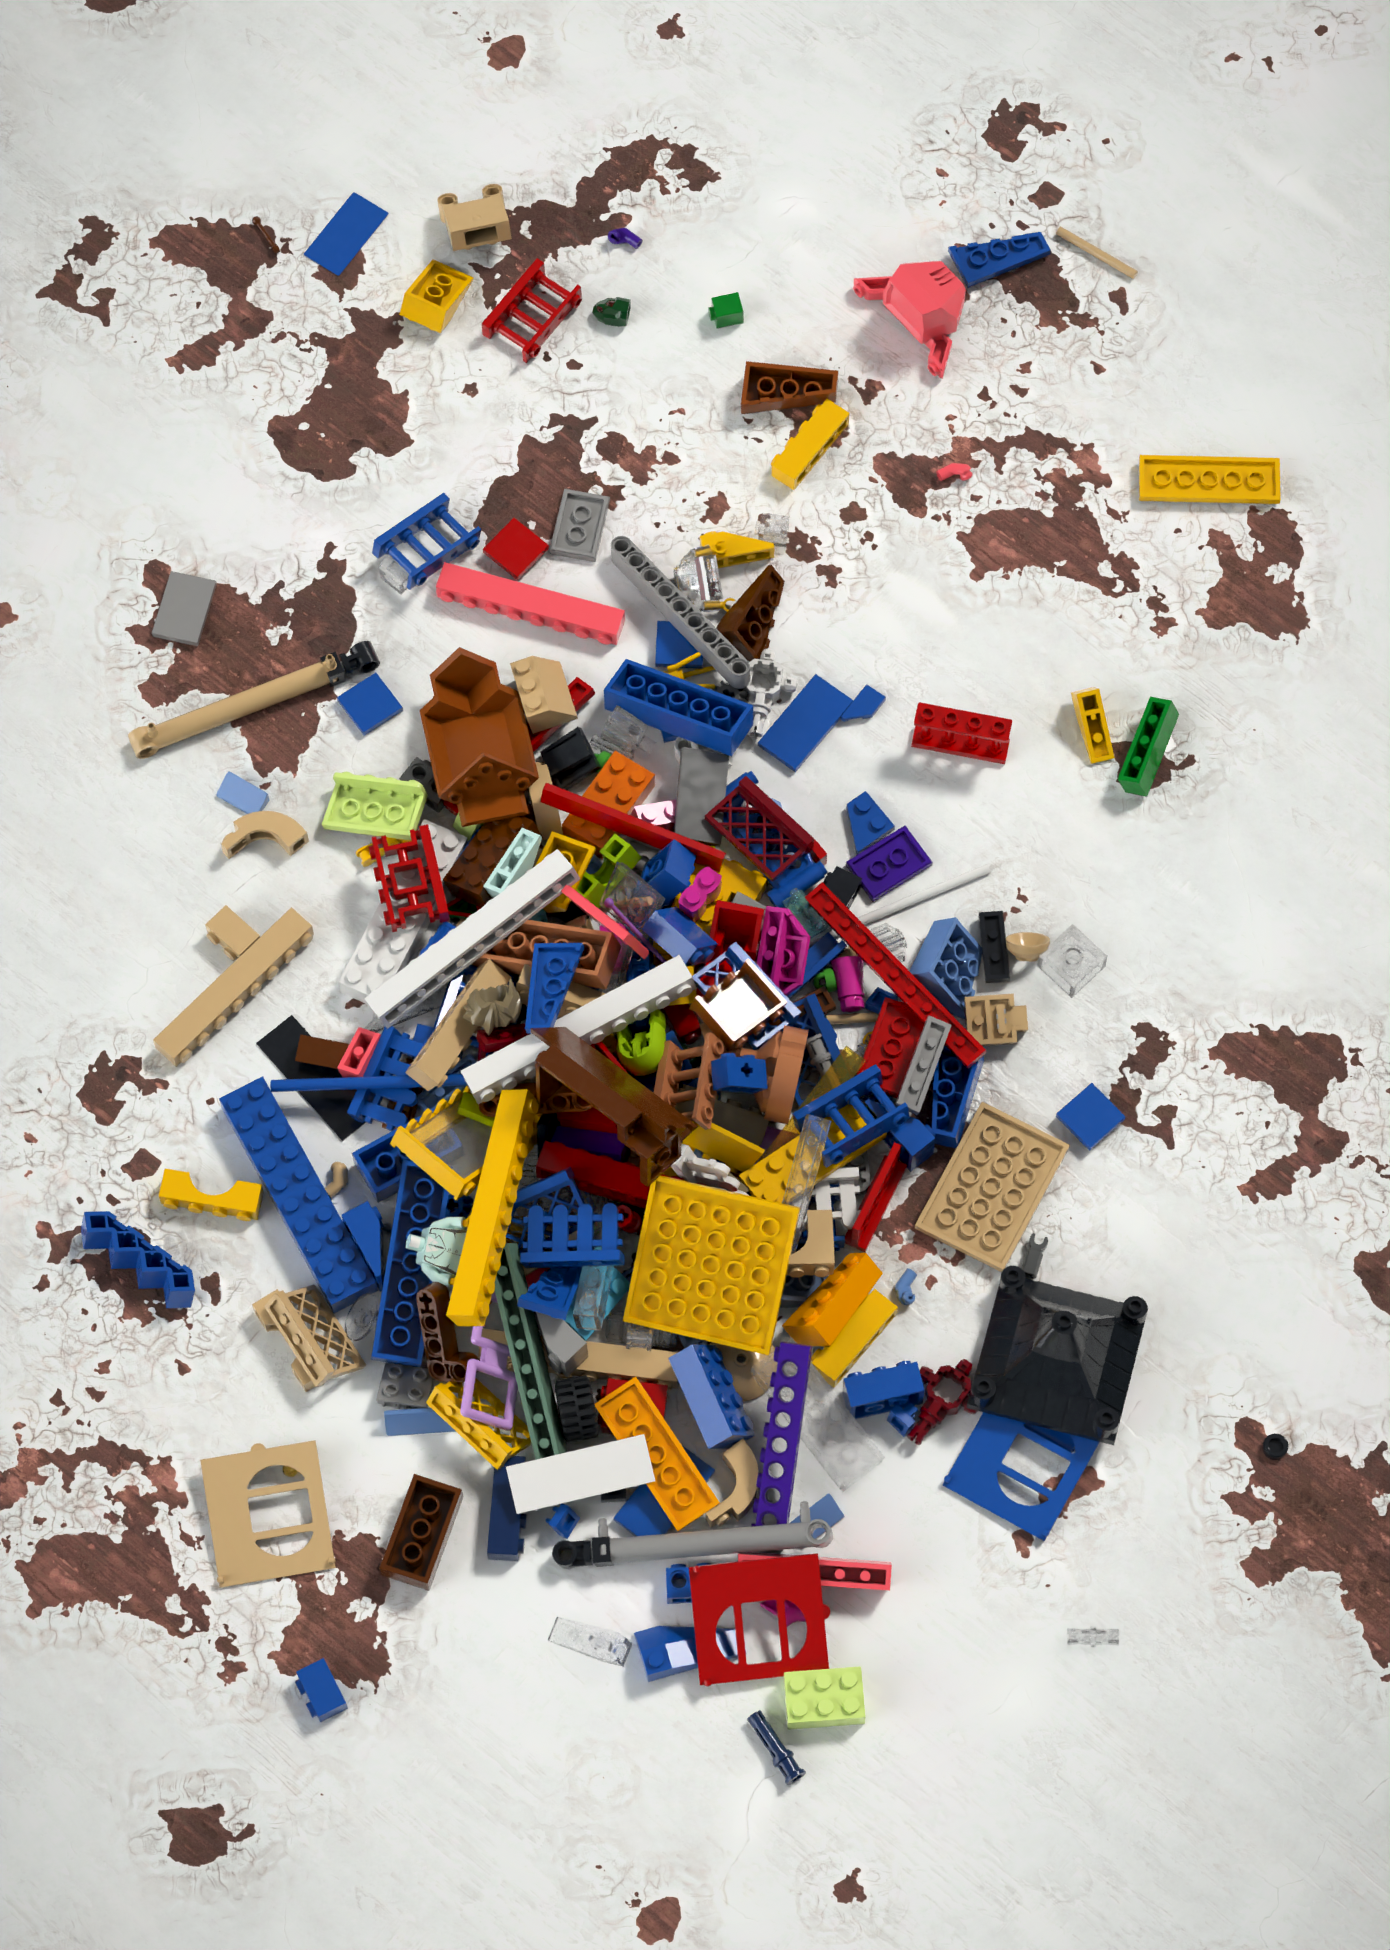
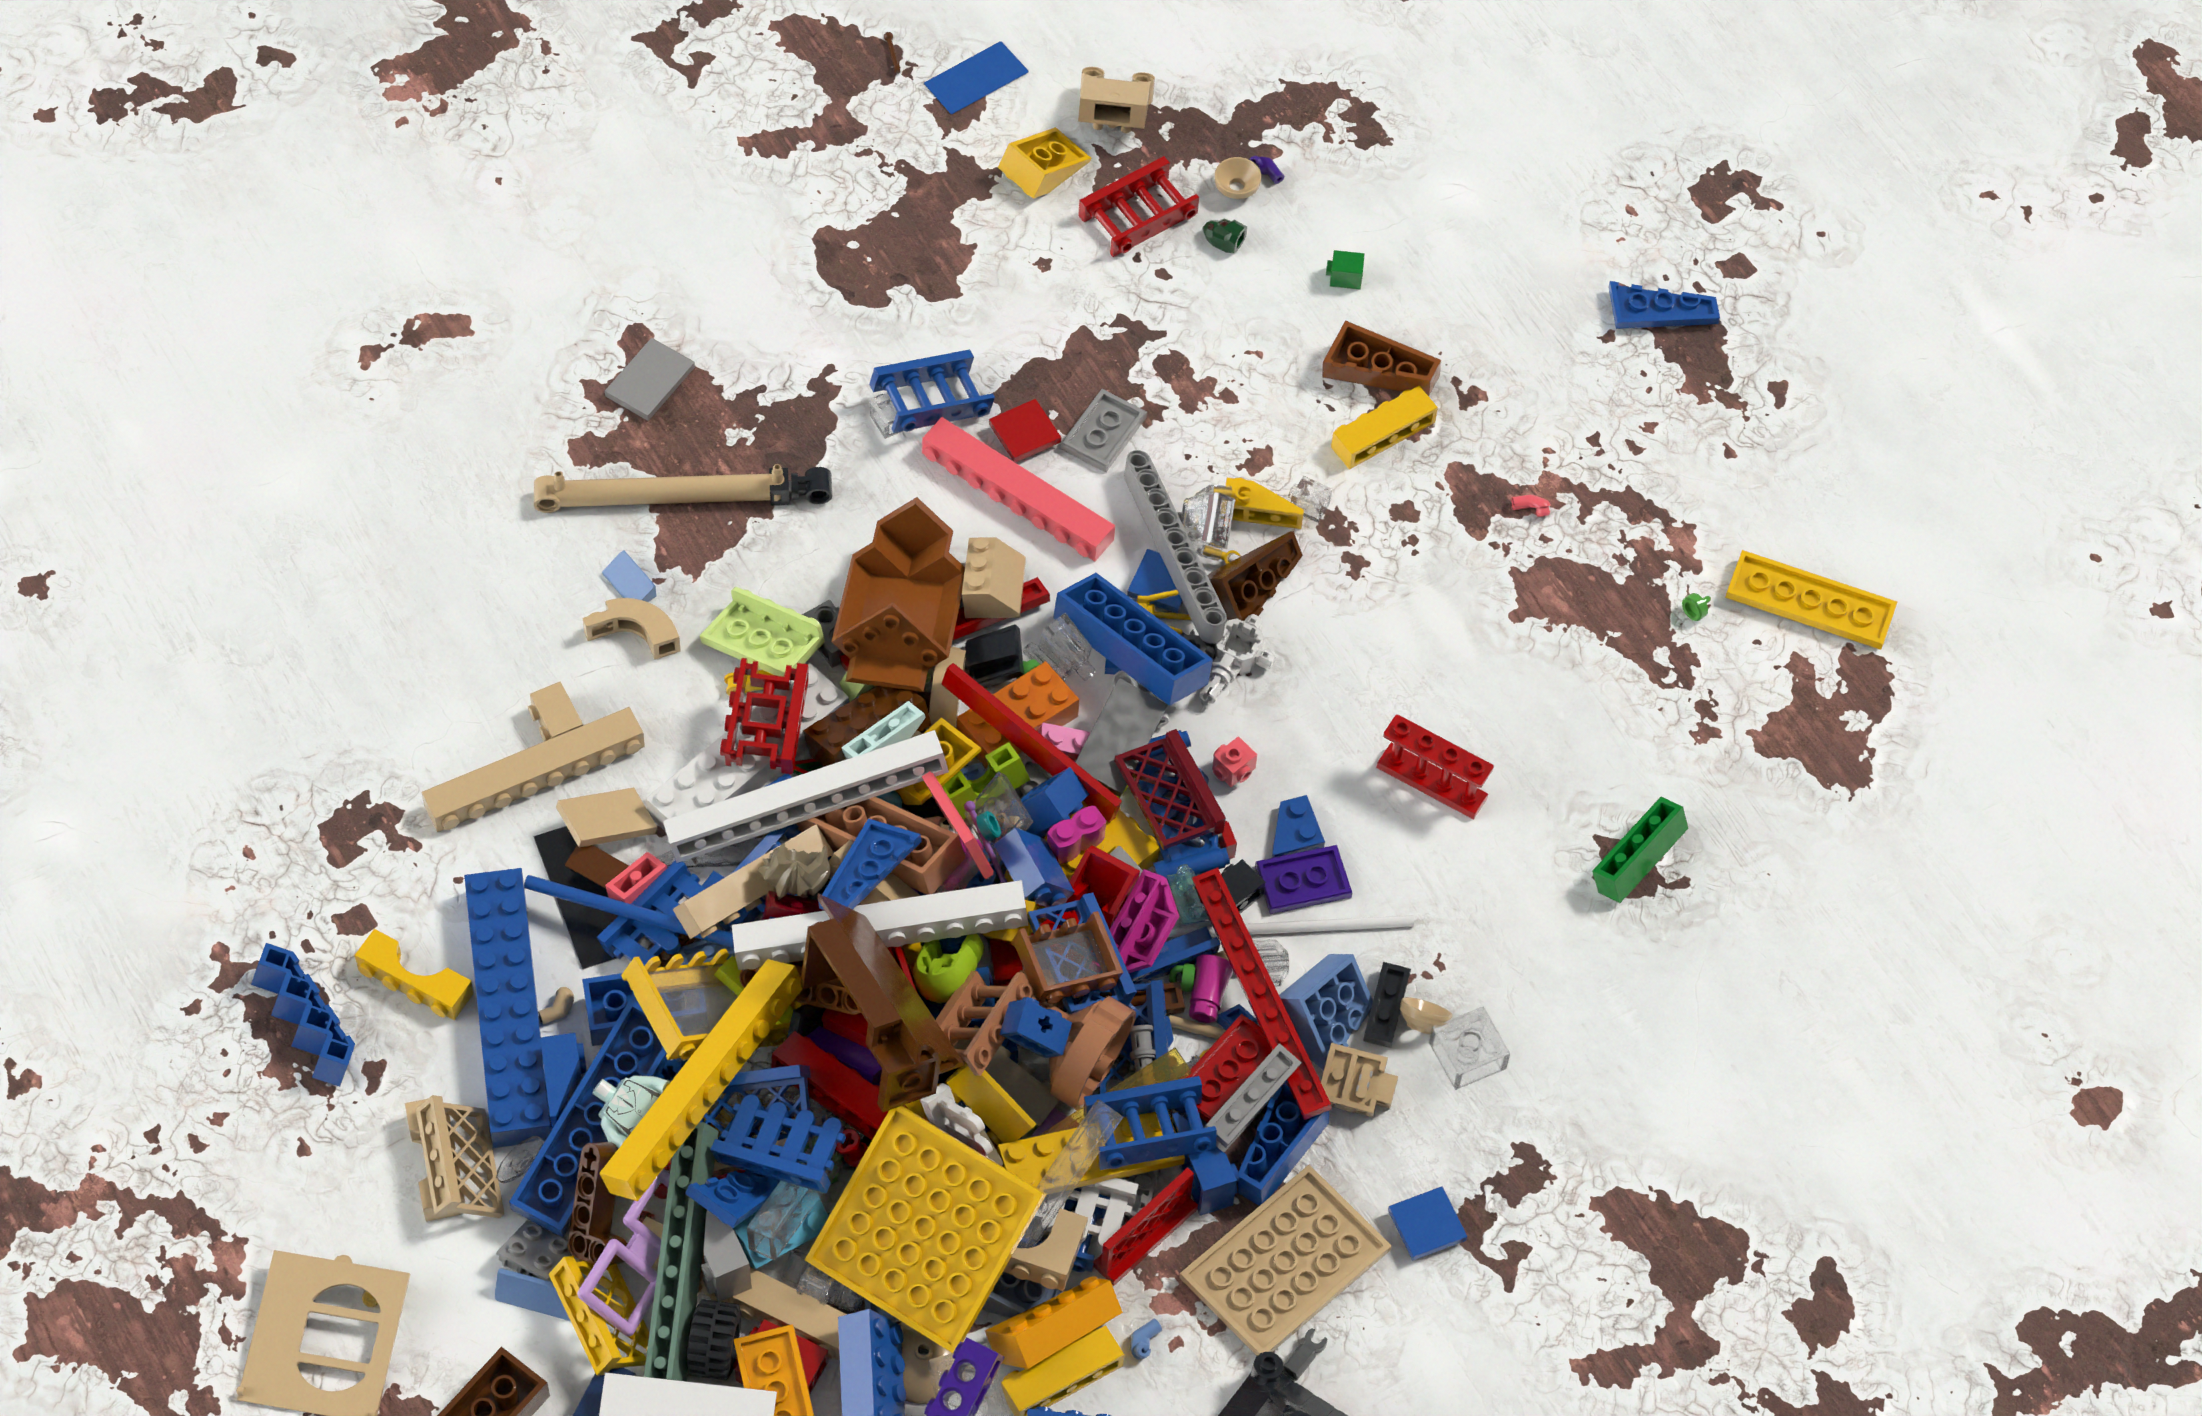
camera: 15 degrees right, 10 degrees down
blue tile [337,672,403,736] -> none
blue tile [758,674,853,772] -> none
blue tile [841,684,886,722] -> none
coral helmet [853,261,966,379] -> none
tan bar [1056,226,1138,279] -> none
yellow slope [1071,687,1115,764] -> none
none -> tan tile [556,787,657,847]
none -> teal tile [976,811,1001,841]
none -> coral brick [1212,736,1257,787]
none -> tan piece [1215,157,1261,199]
none -> bright green tile [1682,593,1711,621]

